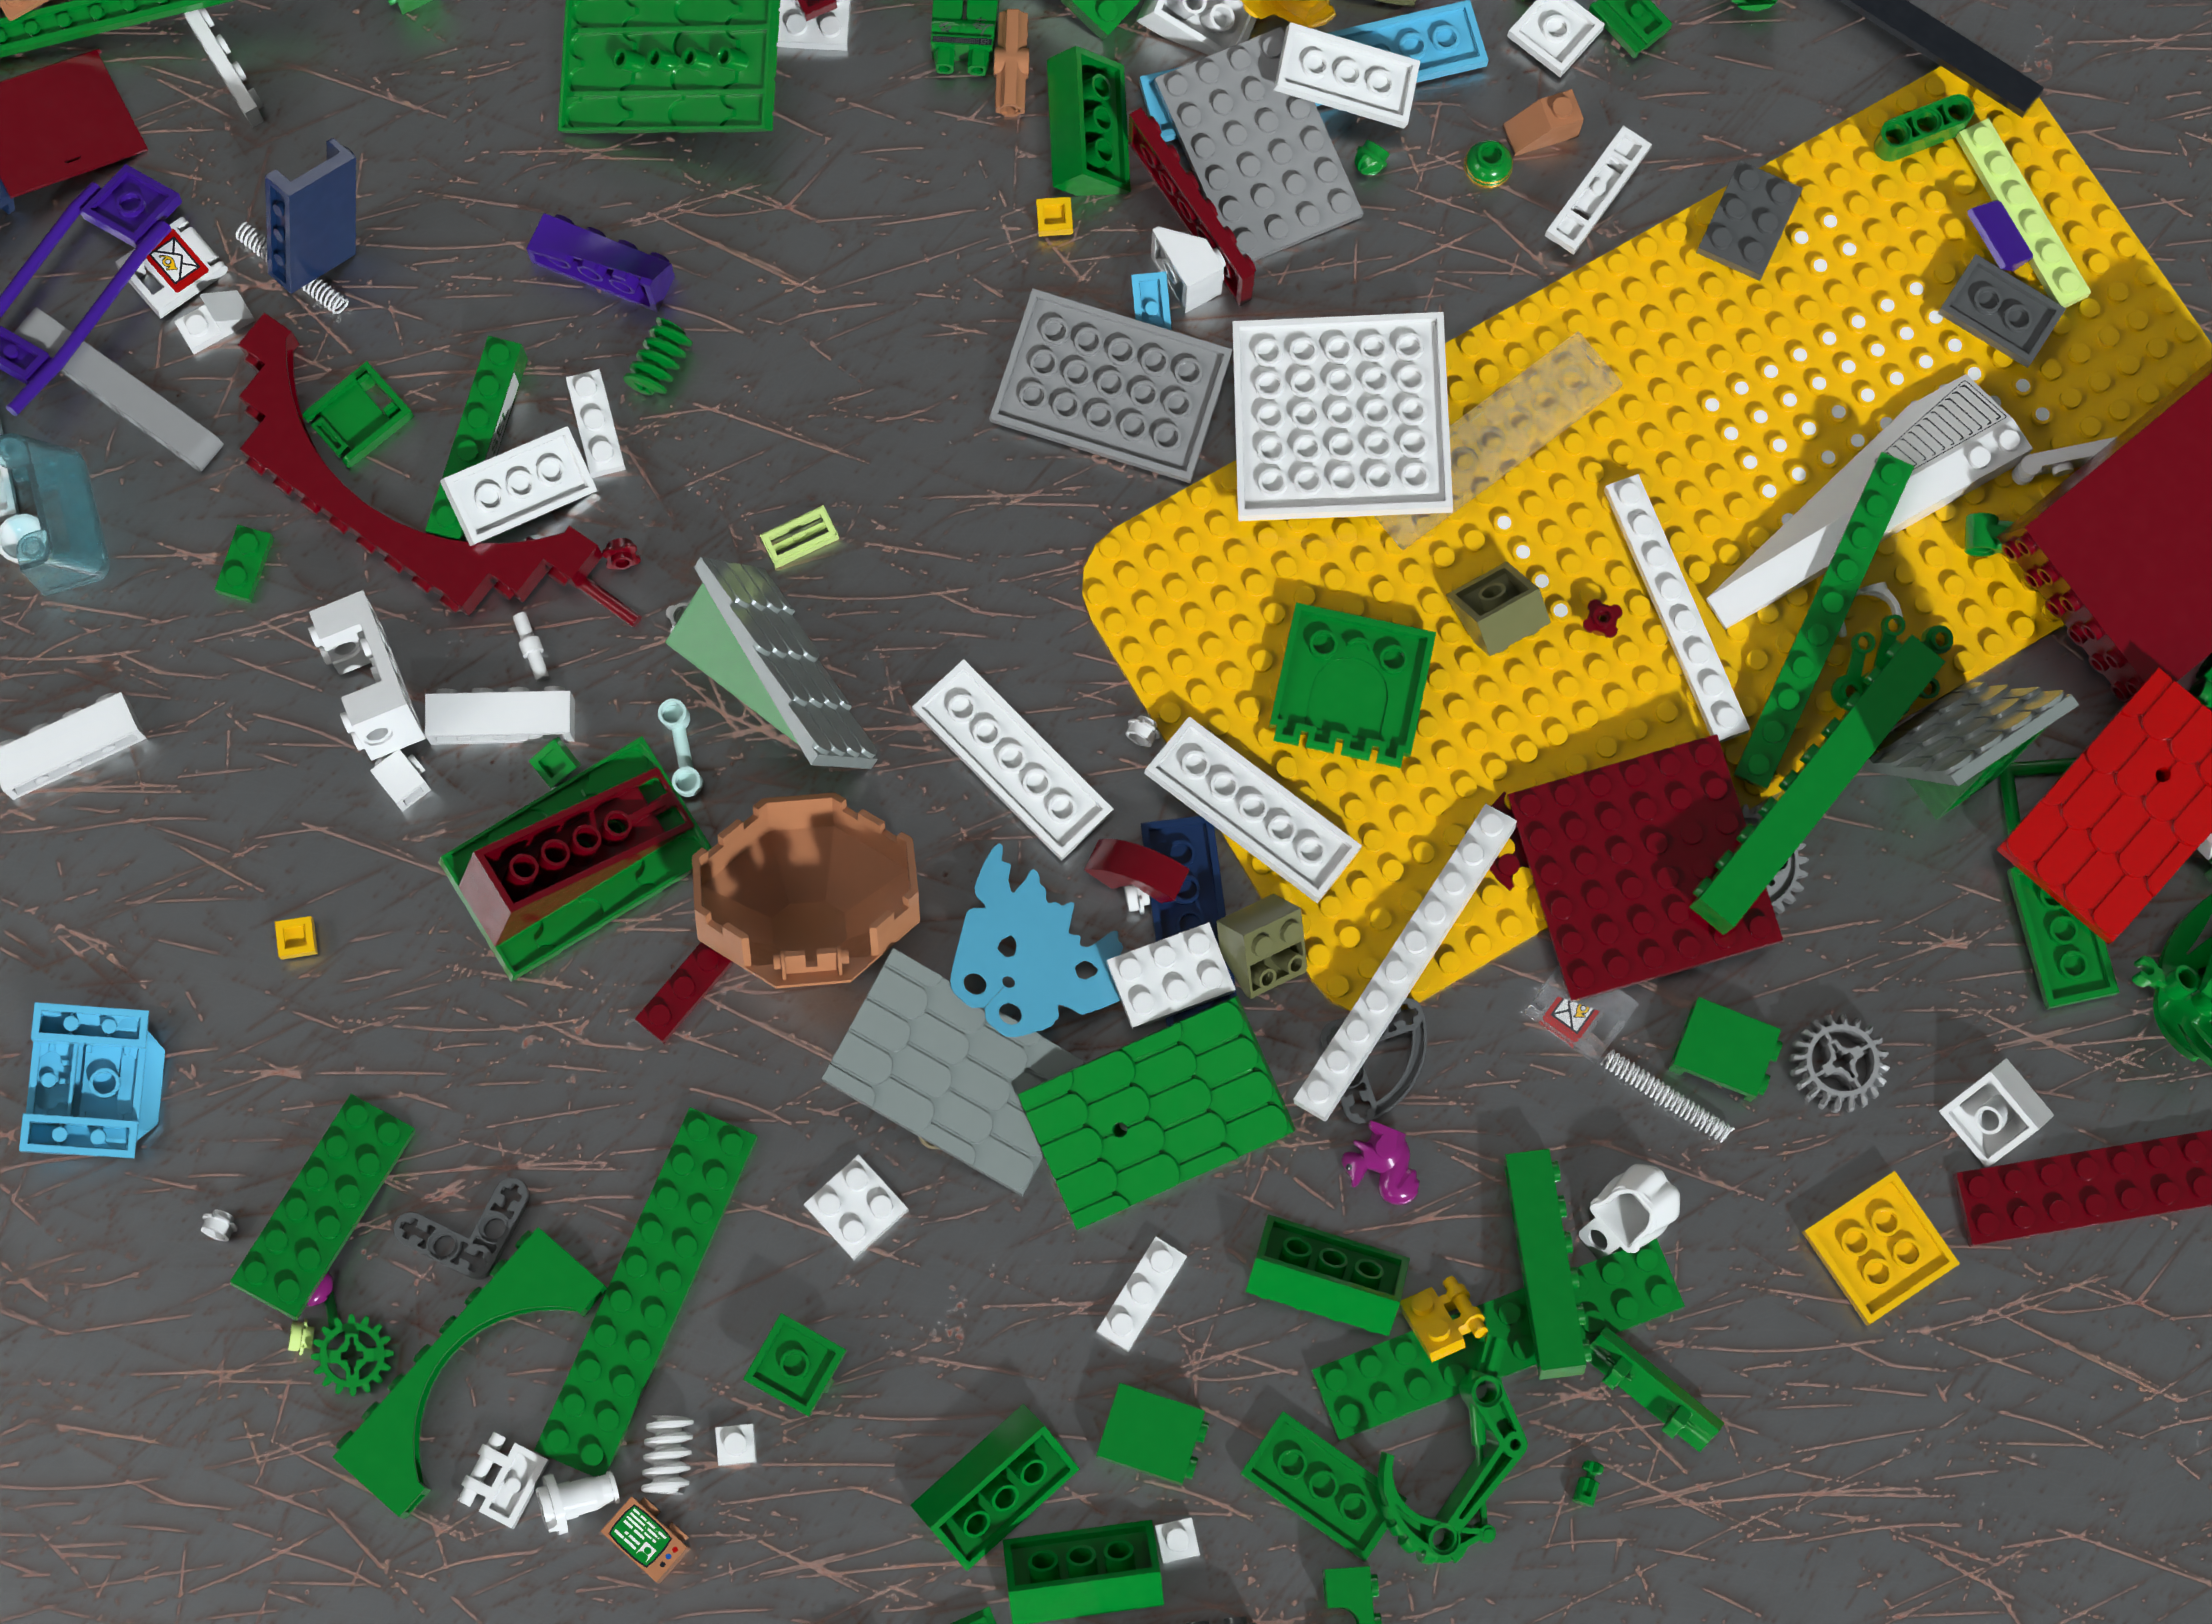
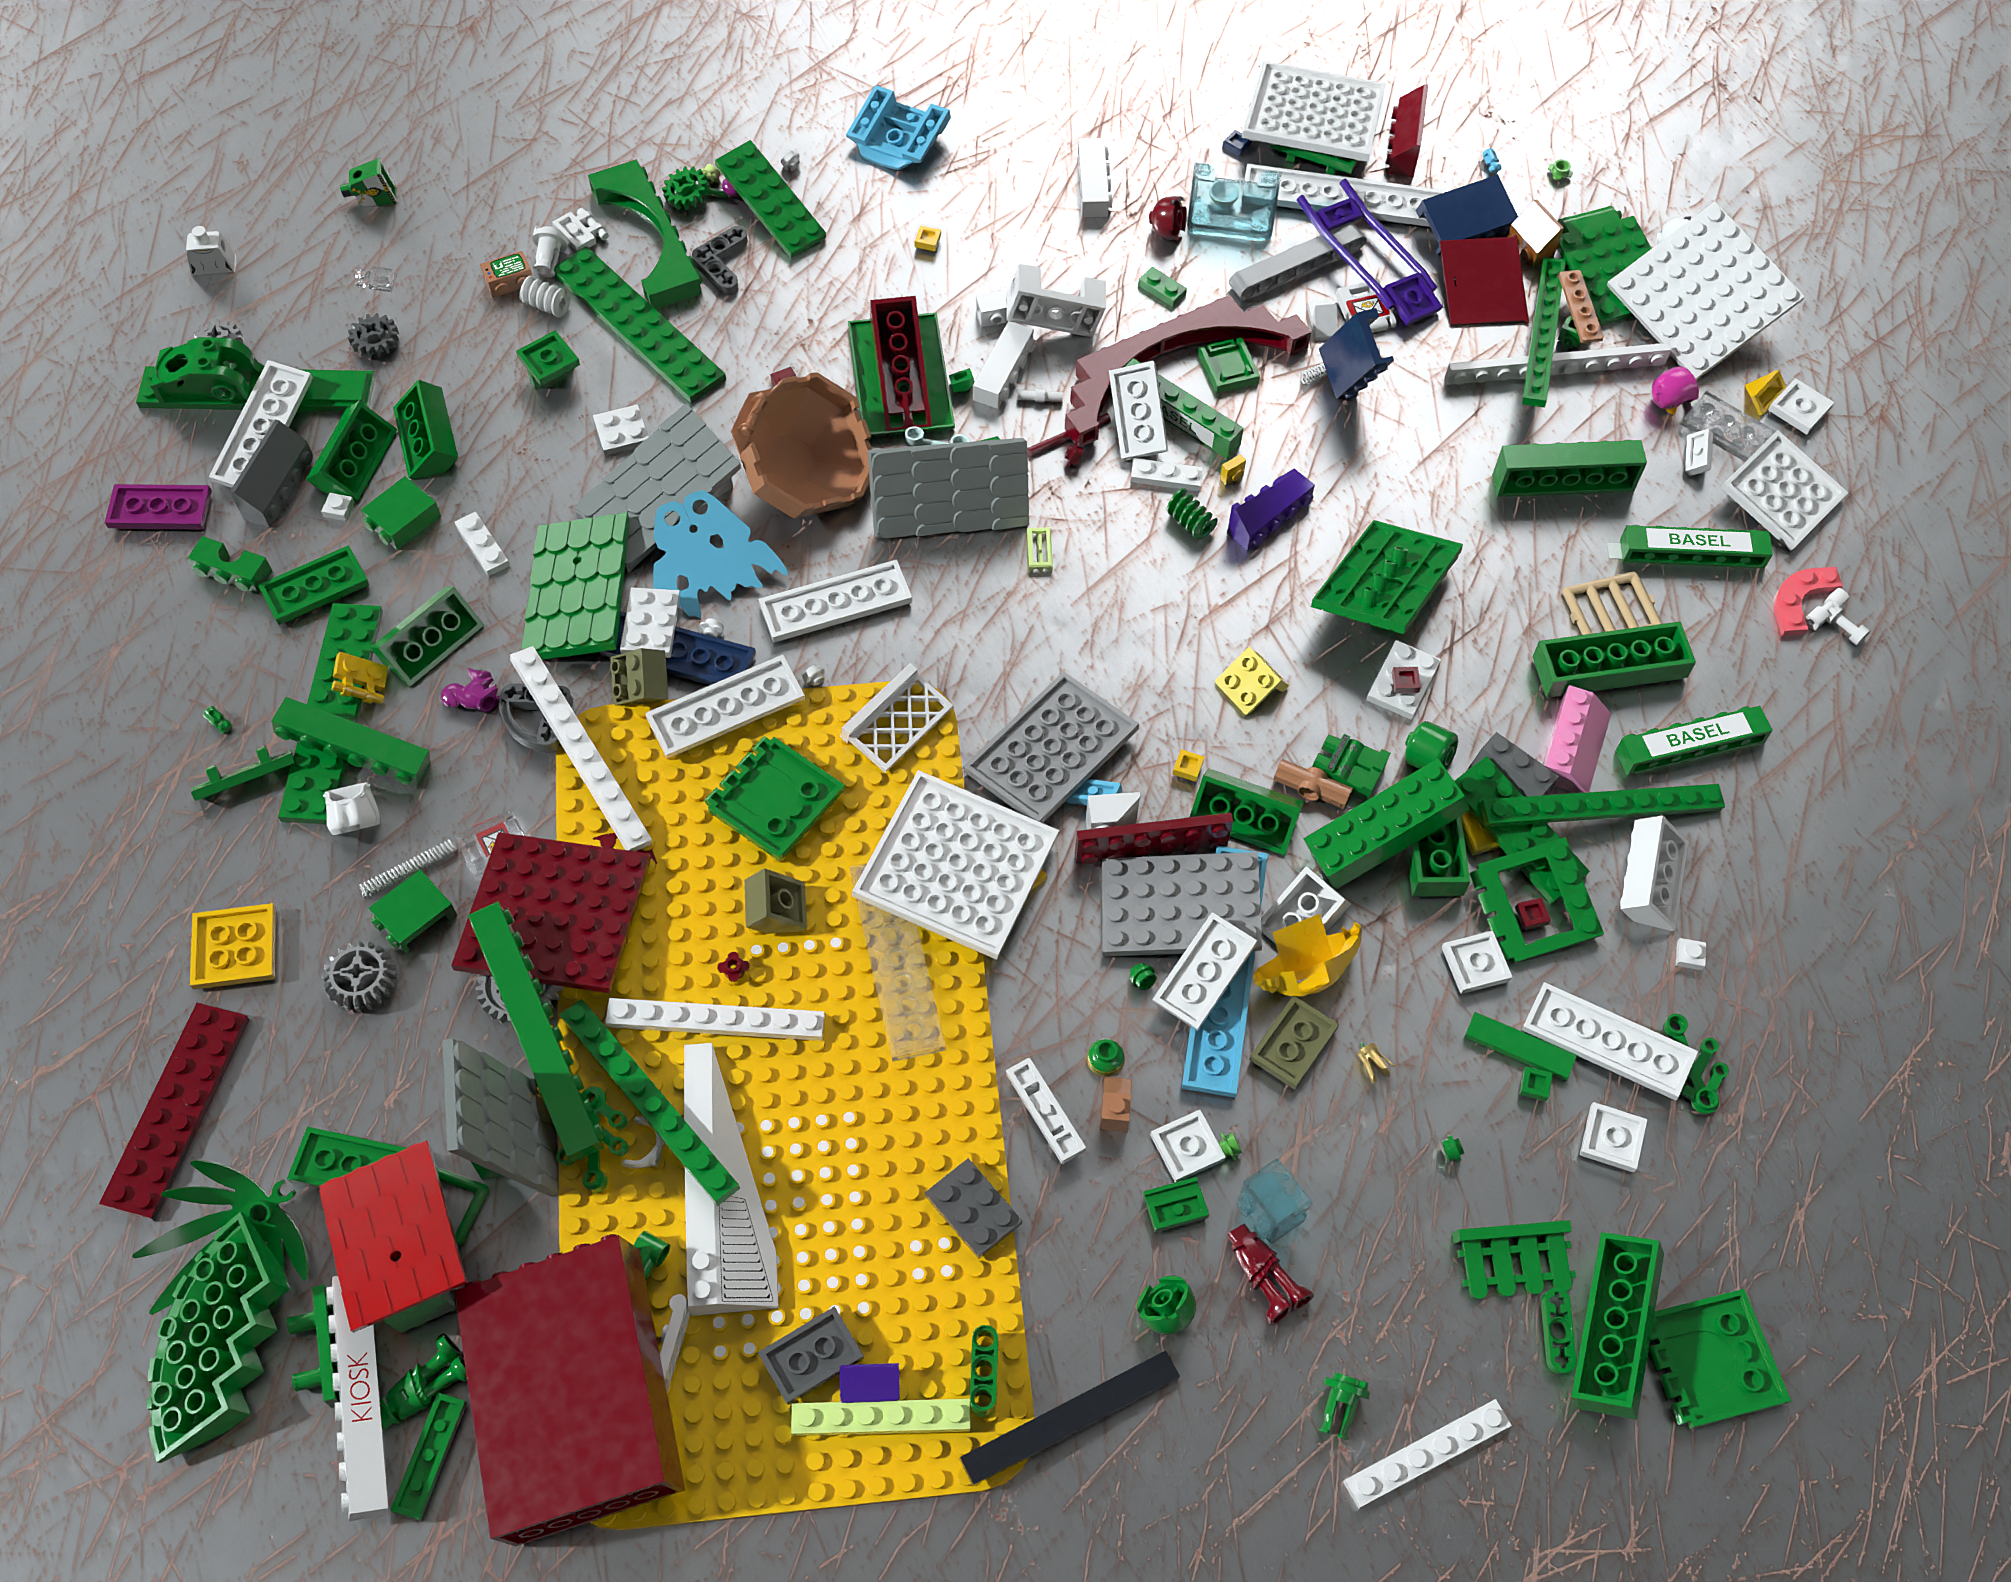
camera: 115 degrees right, 15 degrees down
white plate [715,1424,757,1466] -> none
dark red brick [1084,839,1190,903] -> none
green piece [1378,1334,1528,1565] -> none
white slope [1939,1058,2055,1168] -> none
none -> white fence [840,663,953,773]
none -> dark red cylinder [1149,196,1187,241]
none -> light yellow bracket [1215,647,1290,715]
none -> yellow plate [1220,454,1246,485]

